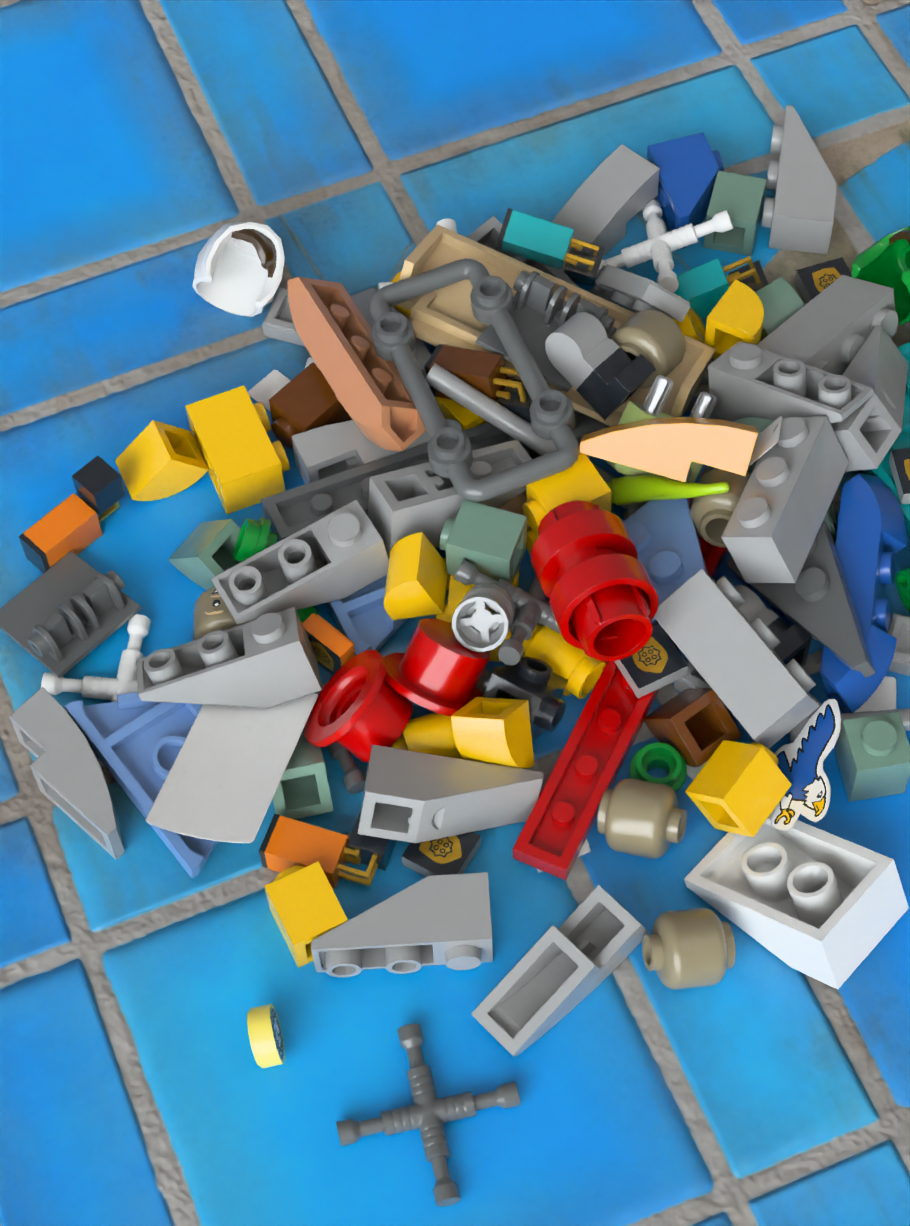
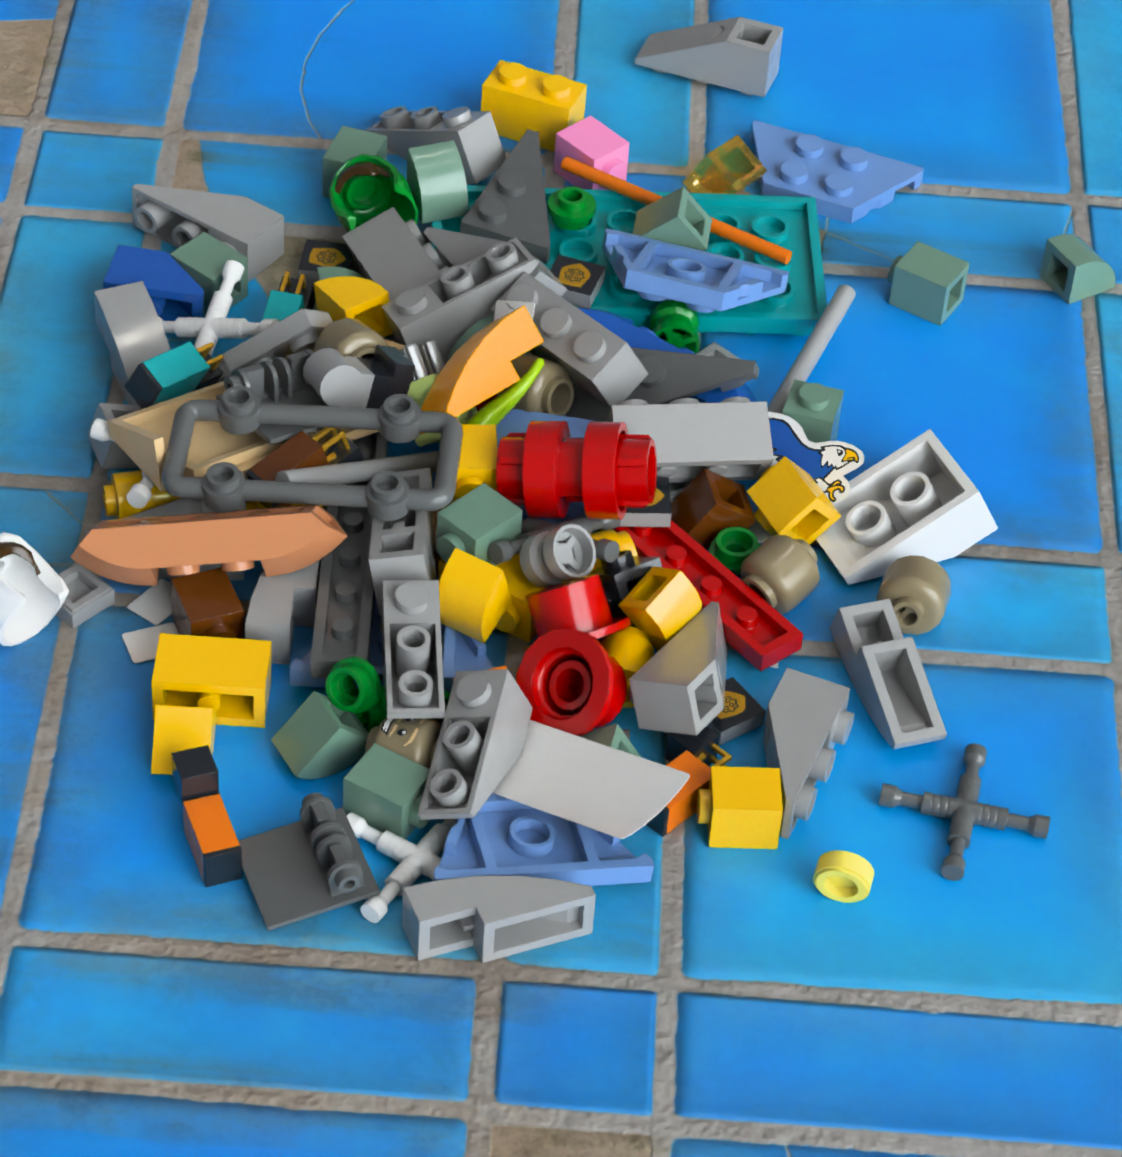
camera: 70 degrees left, 15 degrees down
none -> sand green brick [343,743,430,839]

